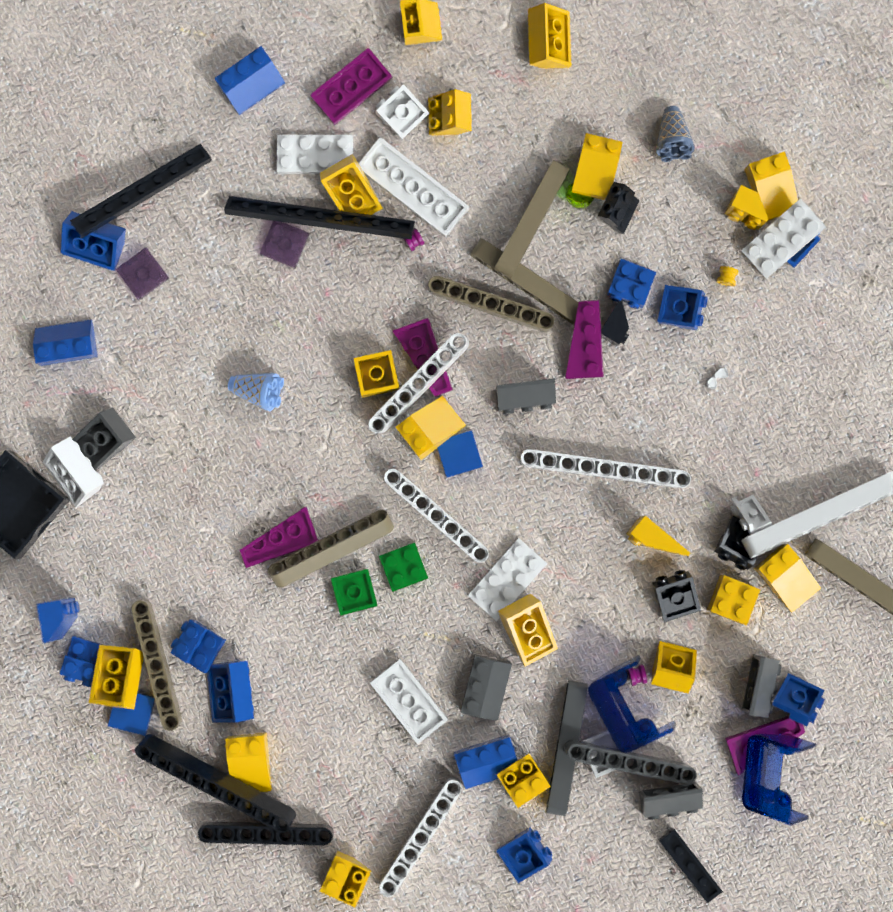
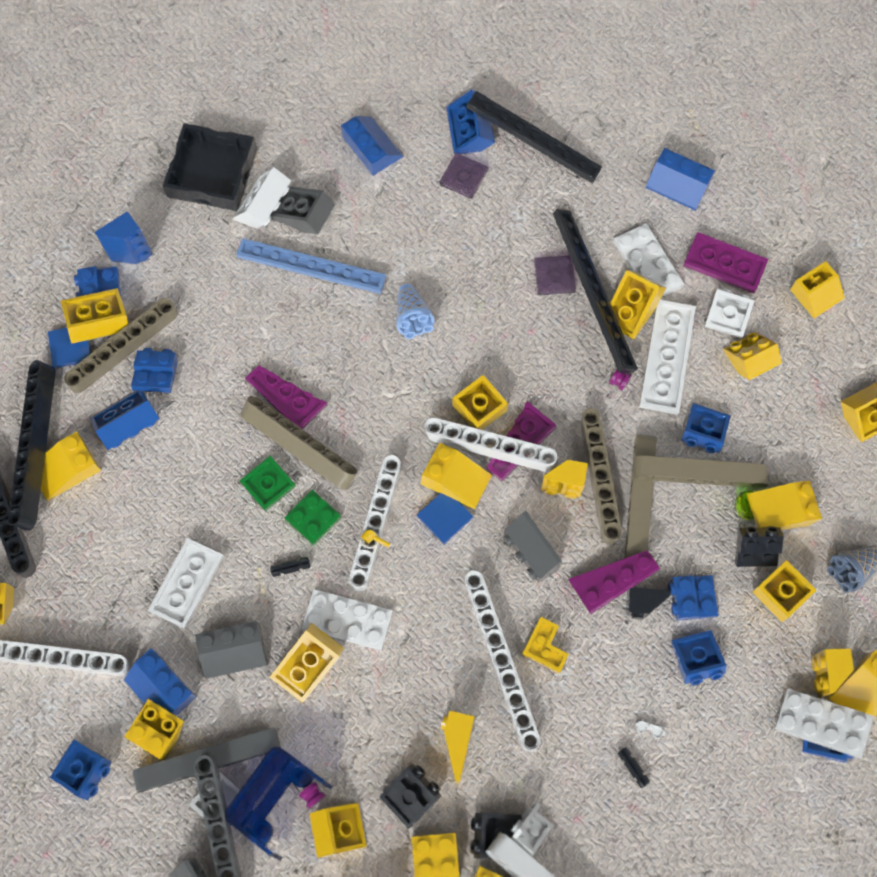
camera: 65 degrees right, 15 degrees down
yellow wheel [716,266,739,286] -> none
none -> medium blue plate [236,238,386,294]
none -> black axle [270,557,311,577]
none -> yellow hand [361,530,391,548]
none -> yellow plate [522,617,569,674]
none -> yellow slope [541,460,588,499]
none -> black axle [618,747,650,788]
none -> blue plate [681,403,731,454]
none -> yellow brick [752,560,817,622]

